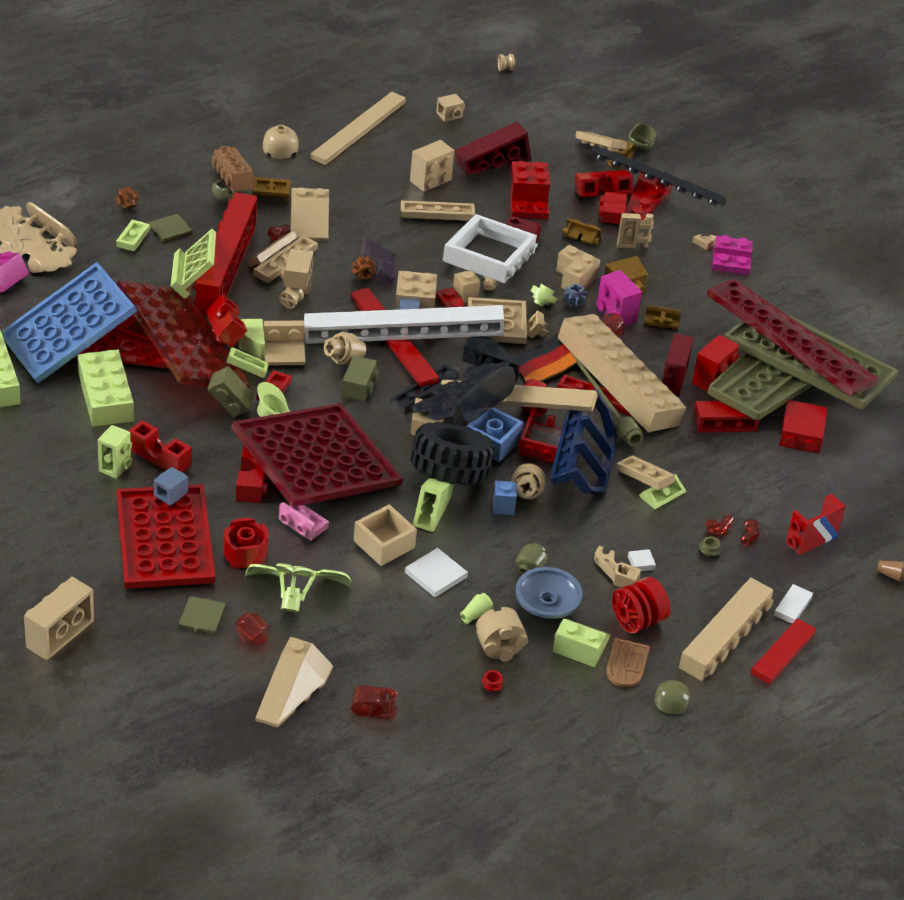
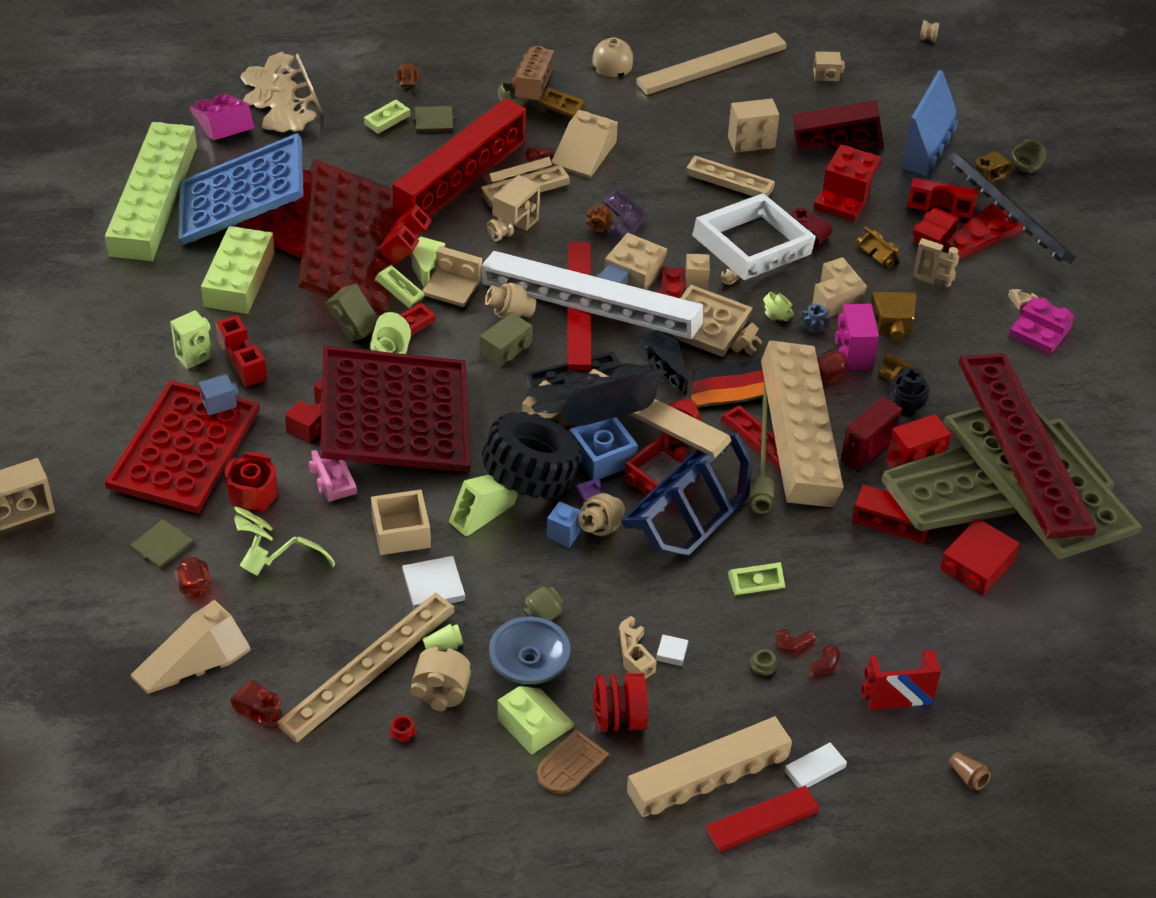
camera: 30 degrees right, 5 degrees up
yellowish green fence [171,229,216,299] -> none
tan plate [575,131,627,152] -> none
tan plate [617,455,675,490] -> none
olive hair [654,680,690,715] -> none
none -> tan tile [277,592,455,743]
none -> medium lavender tile [575,478,601,504]
none -> black piece [889,367,929,417]
none -> medium blue slope [902,70,958,176]

